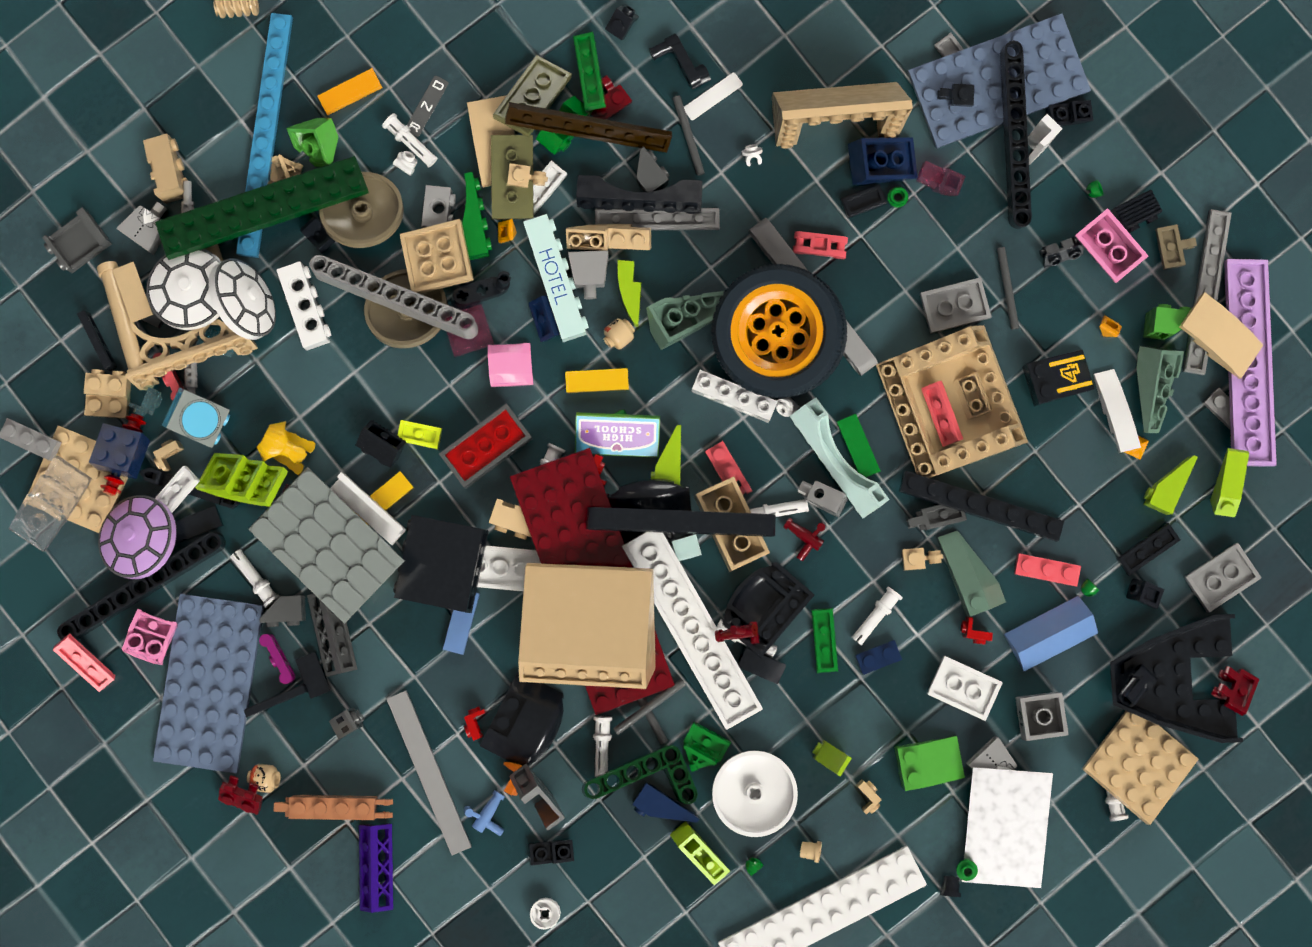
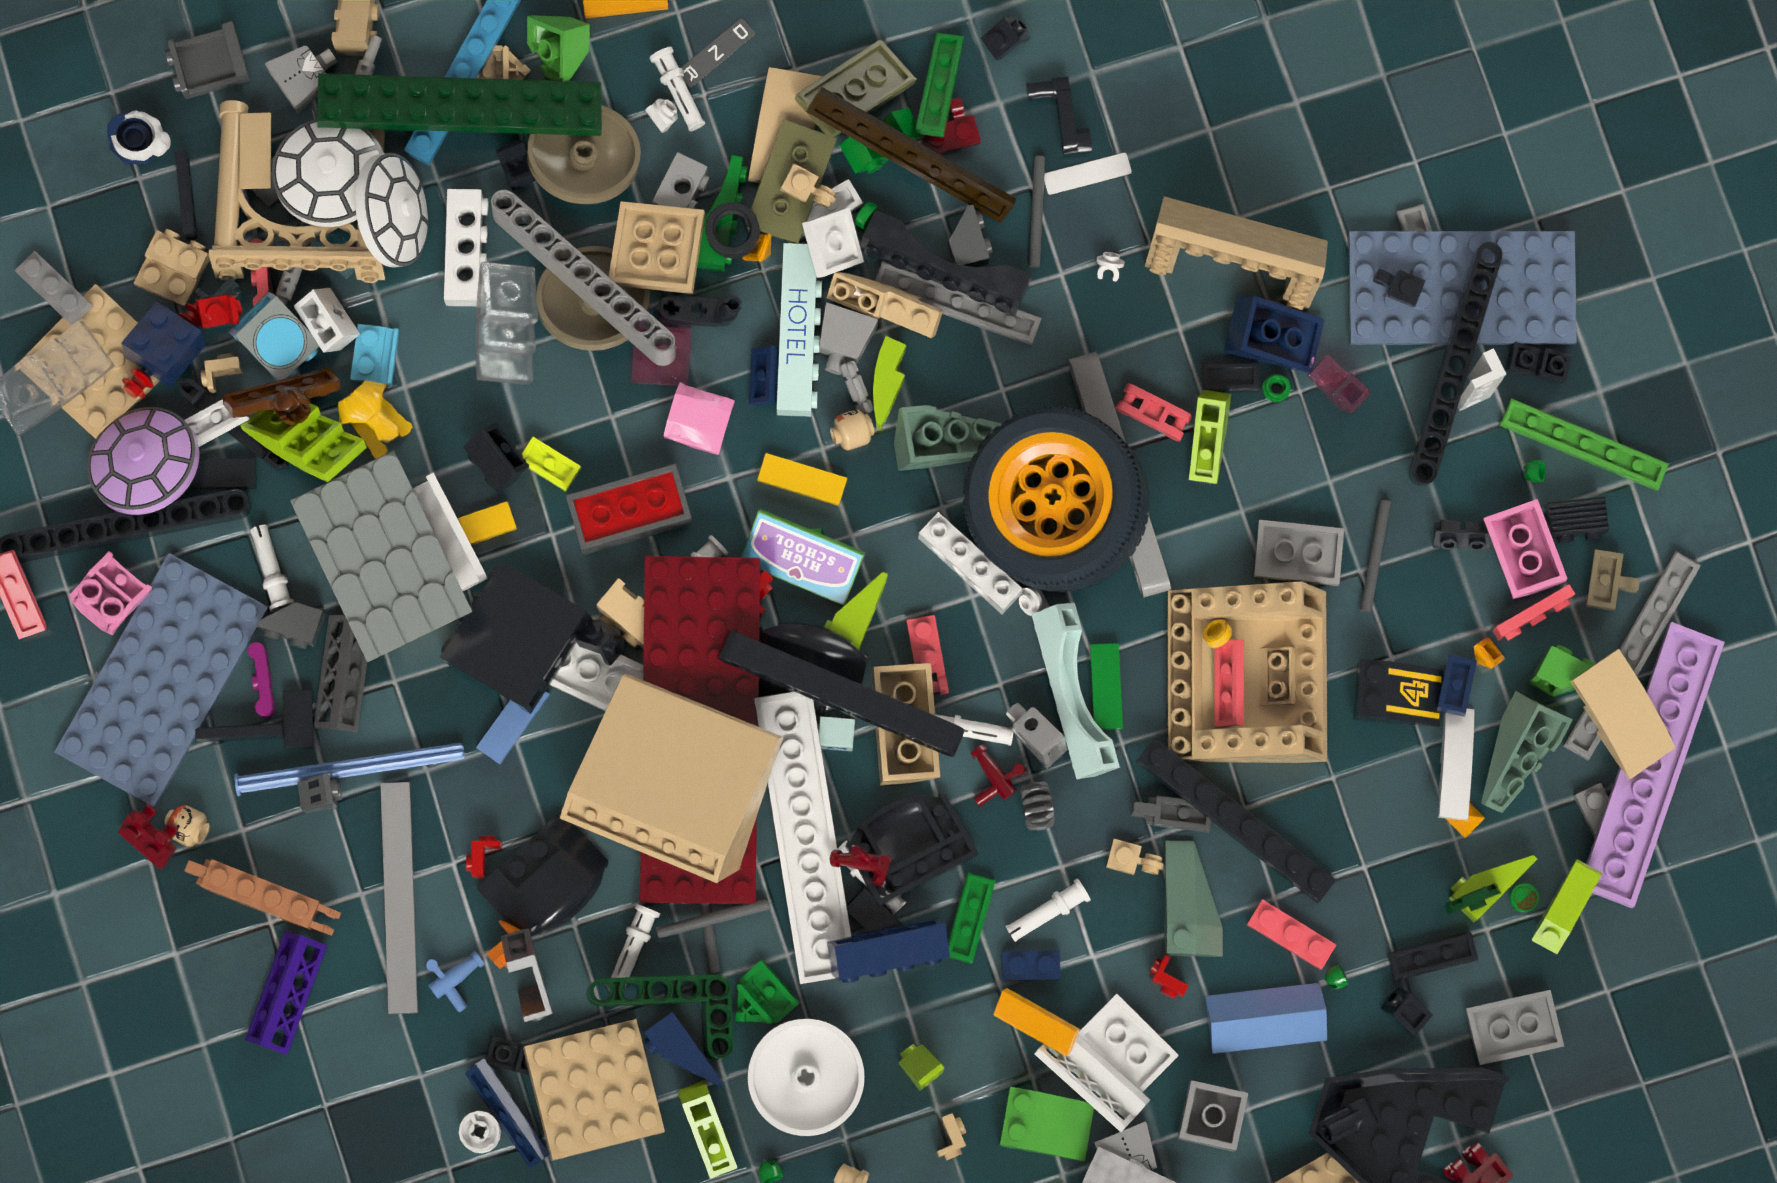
camera: 15 degrees right, 5 degrees down
none -> piece [107,110,171,164]
none -> red bracket [196,293,242,328]
none -> reddish brown plate [222,367,340,425]
none -> medium blue axle [234,743,465,796]
none -> white brick [294,288,360,353]
none -> medium azure plate [350,324,400,386]
none -> dark blue plate [465,1059,550,1169]
none -> clear slope [475,262,539,385]
none -> tan plate [523,1019,665,1161]
none -> black bracket [575,619,626,666]
none -> black tyre [705,202,760,259]
none -> white plate [802,208,864,278]
none -> dark blue brick [827,918,950,983]
none -> light grey axle [840,361,873,414]
none -> green tile [855,201,880,231]
none -> light orange tile [993,988,1080,1056]
none -> dark grey gear [1020,781,1055,831]
none -> white fence [1035,1035,1150,1132]
none -> lime slope [1189,390,1231,484]
none -> yellow tile [1202,619,1232,648]
none -> dark blue plate [1437,654,1477,717]
none -> dark green plate [1444,883,1501,915]
none -> coral plate [1492,585,1575,641]
none -> bright green tile [1500,398,1669,491]
none -> green tile [1509,883,1539,913]

